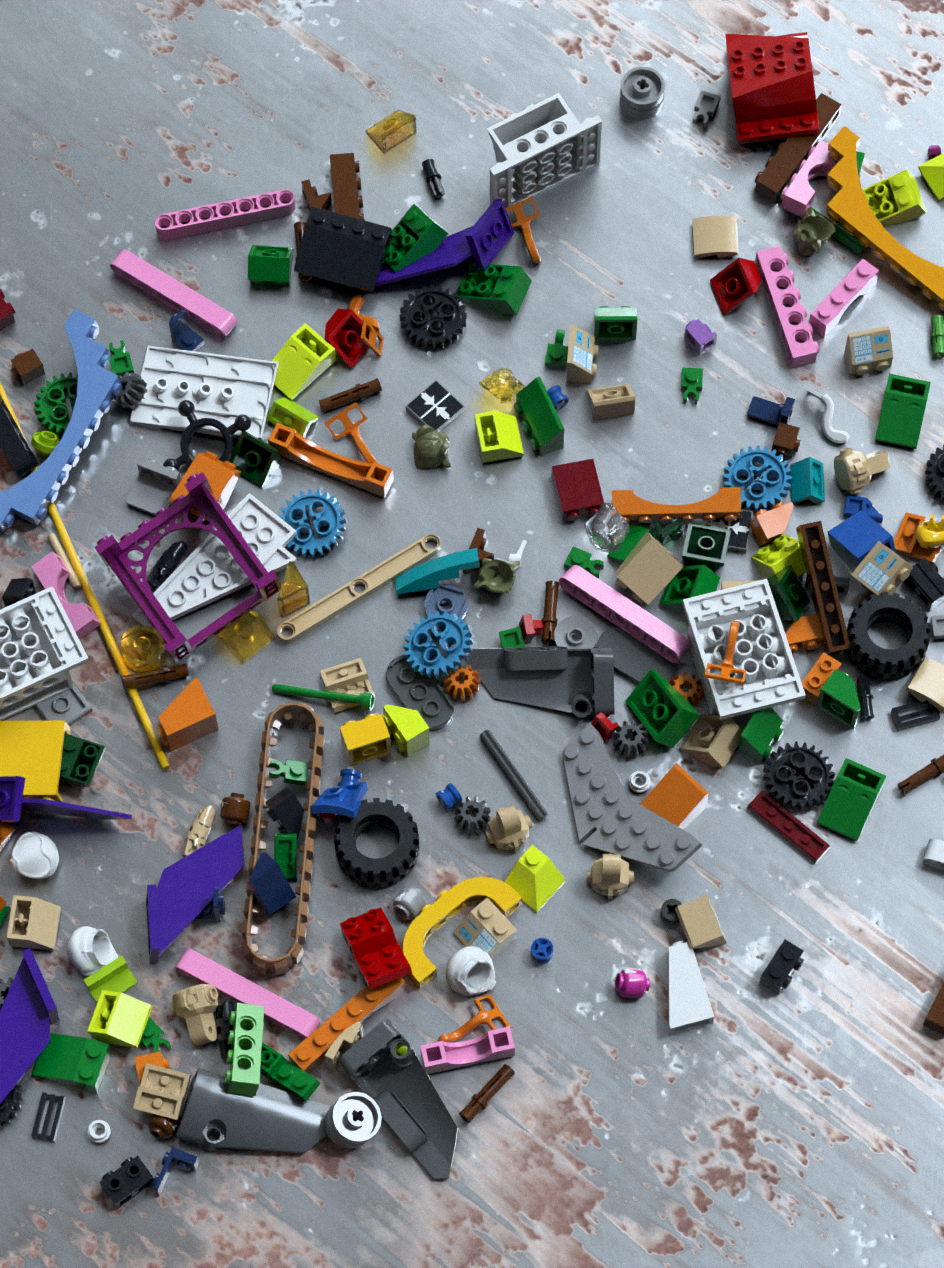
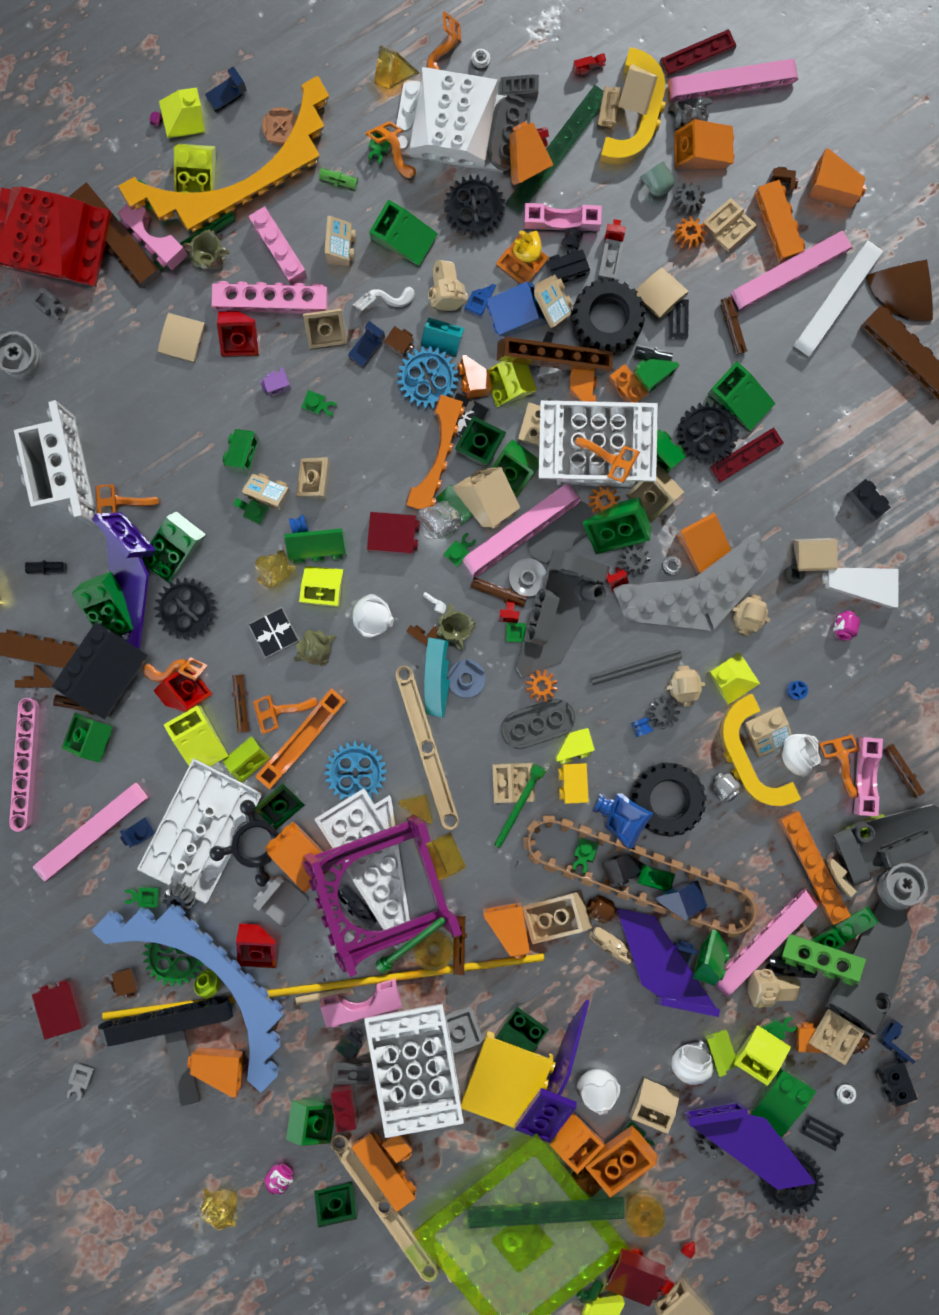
camera: 80 degrees left, 20 degrees up
red piece [339,907,412,989] -> none
dark azure gear [403,611,473,679] -> none
clear green bracket [650,518,685,545] -> none
dark green slope [767,565,810,622] -> none
none -> red slope [236,923,277,968]
none -> tan slope [303,309,347,349]
none -> white helmet [352,594,394,638]
none -> green piece [376,918,445,974]
none -> tan slope [522,890,592,944]
none -> green slope [693,929,730,986]

